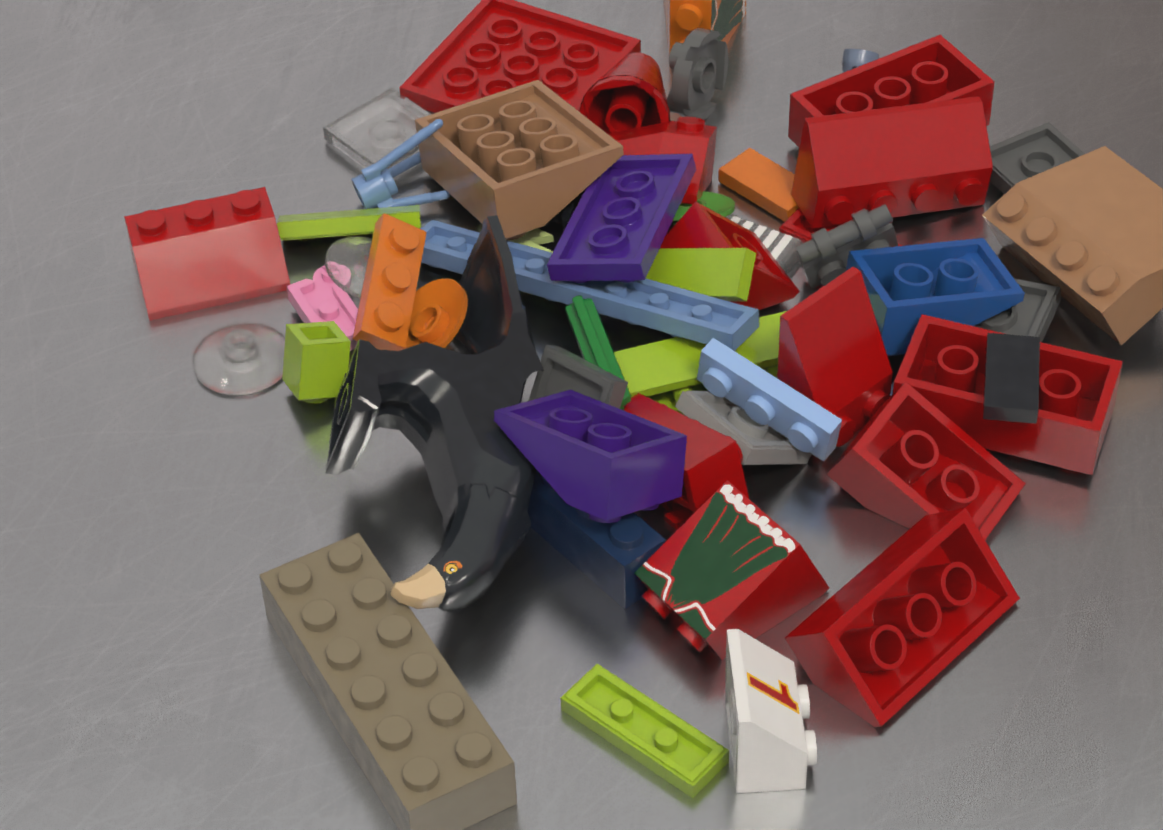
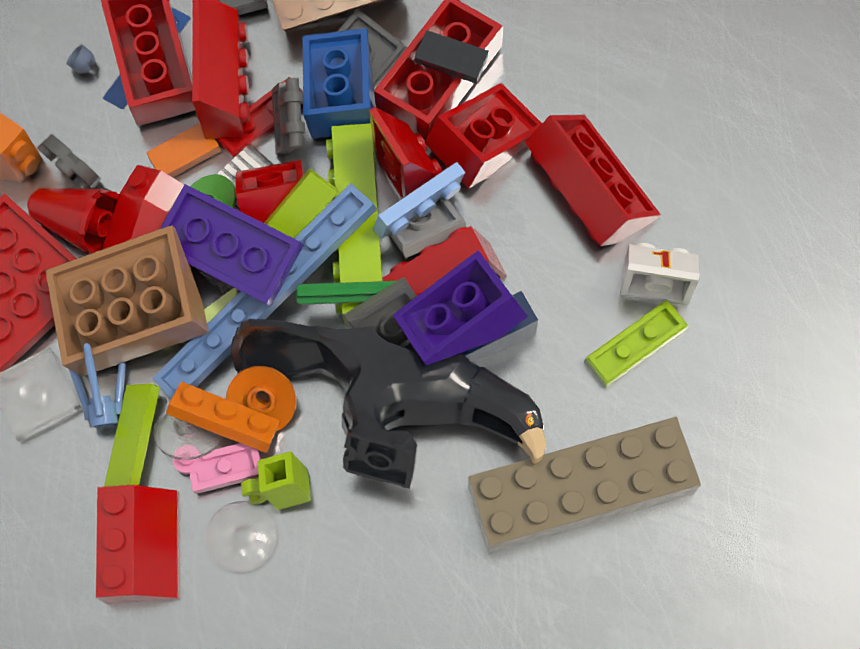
camera: 75 degrees left, 25 degrees up
slope [635,480,830,660] -> none

